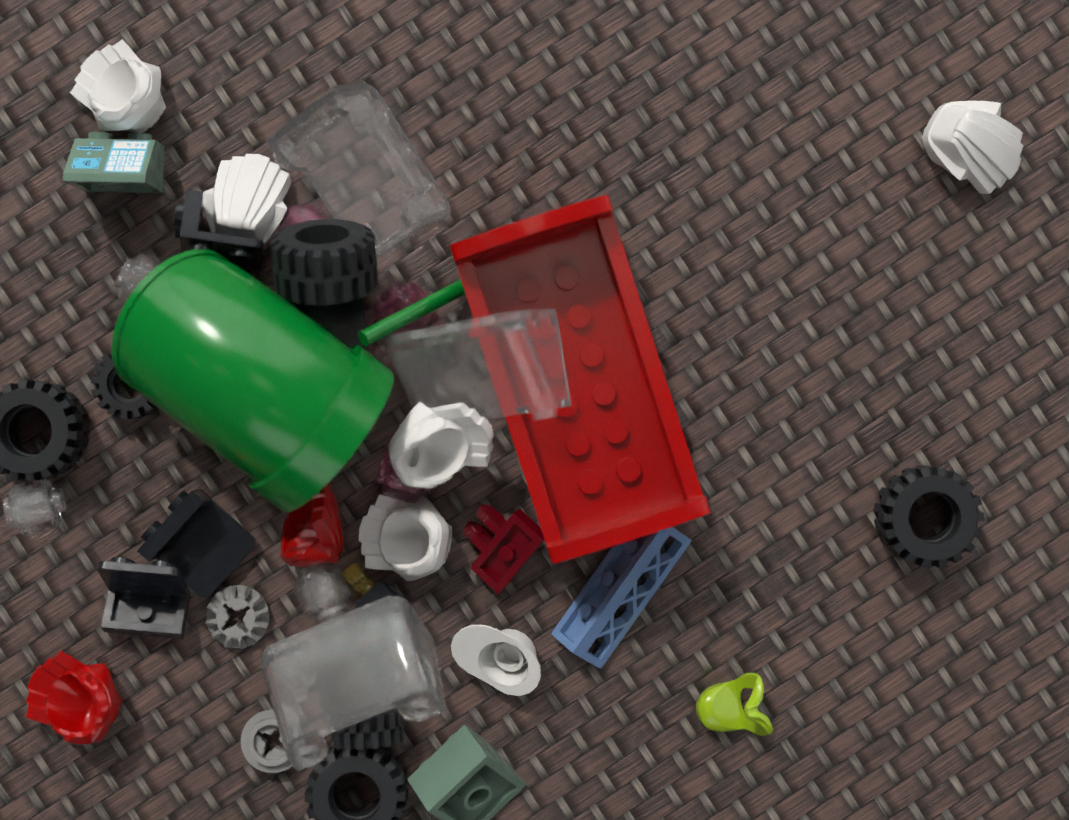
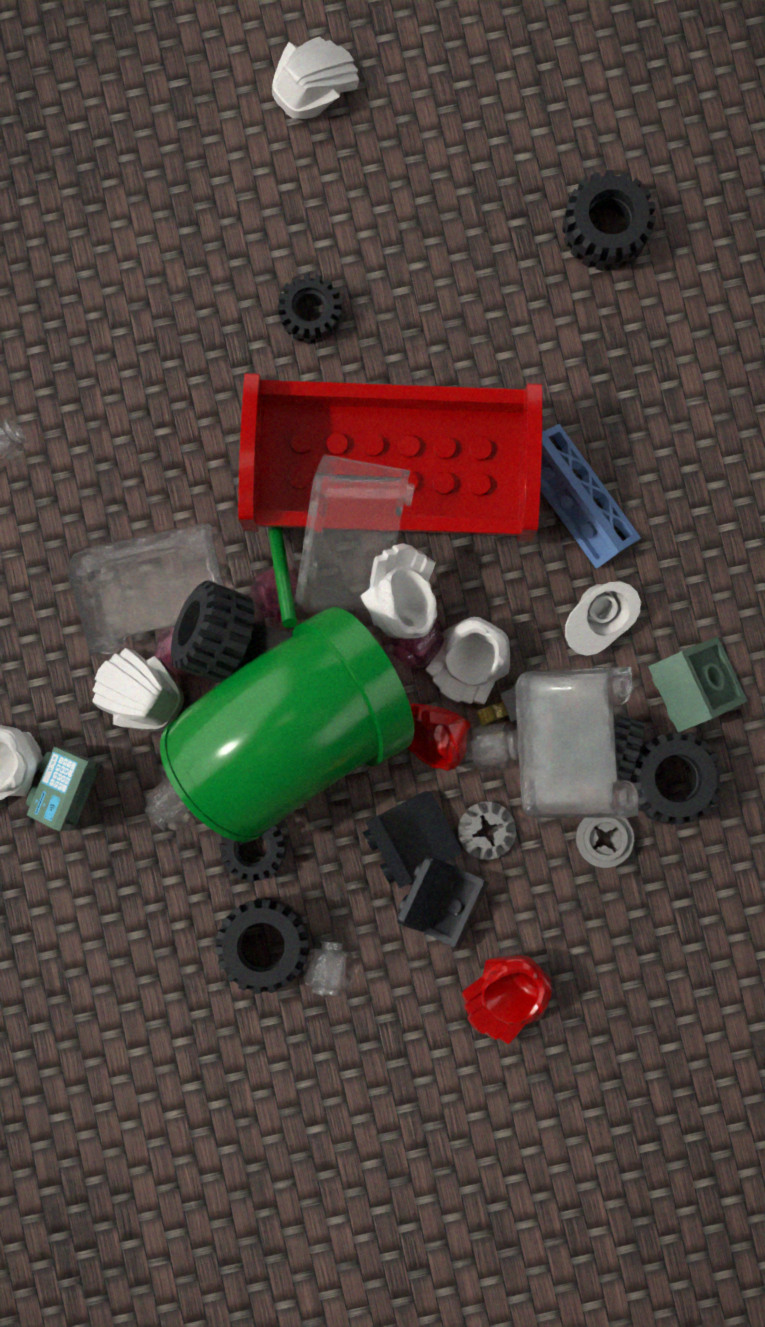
camera: 75 degrees left, 5 degrees down
black bracket [174,189,264,273] -> none
dark red hinge [463,503,545,594] -> none
lime piece [696,673,773,736] -> none
none -> black tyre [278,273,342,344]

